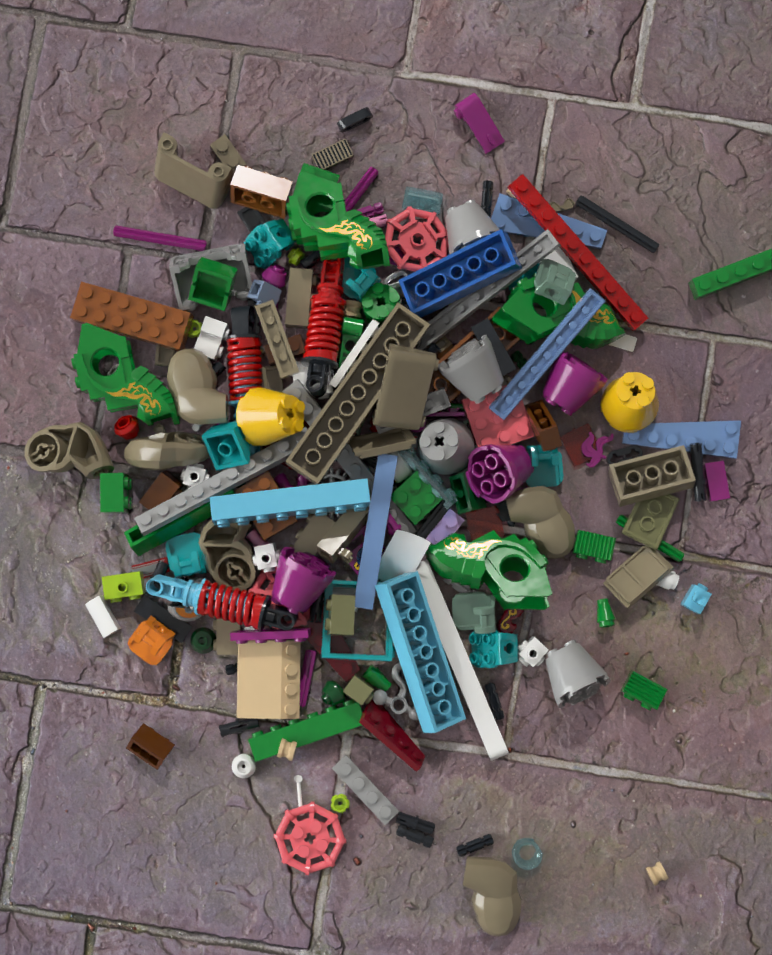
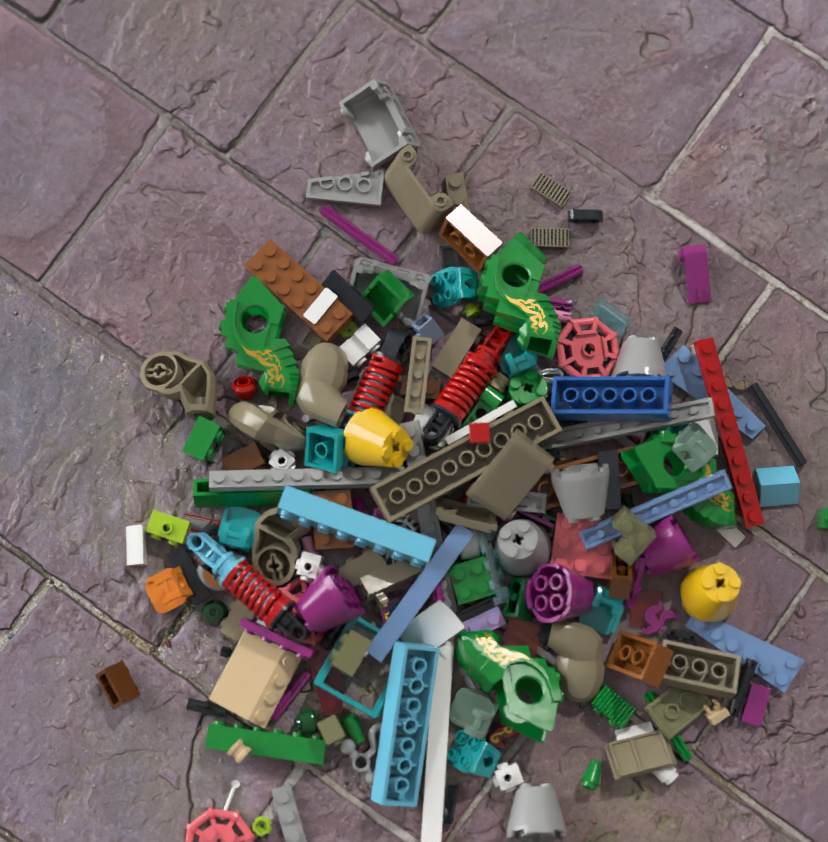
camera: 25 degrees right, 5 degrees down
white plate [232,754,256,778] -> none
magenta cone [261,264,286,289] -> none
dark red wing [359,697,425,771] -> none
medium azure brick [680,583,712,614] -> none
none -> white sticker [303,288,337,324]
none -> light grey wing [306,169,385,207]
none -> black tile [322,270,376,322]
none -> light grey windscreen [339,79,420,168]
none -> red tile [469,422,490,444]
none -> tile [530,172,572,209]
none -> dark orange brick [606,630,674,688]
none -> olive brick [611,506,657,566]
none -> white sticker [615,721,654,740]
none -> magenta pin [623,553,648,608]
none -> tan tile [704,699,730,726]
none -> medium azure slope [755,466,800,507]

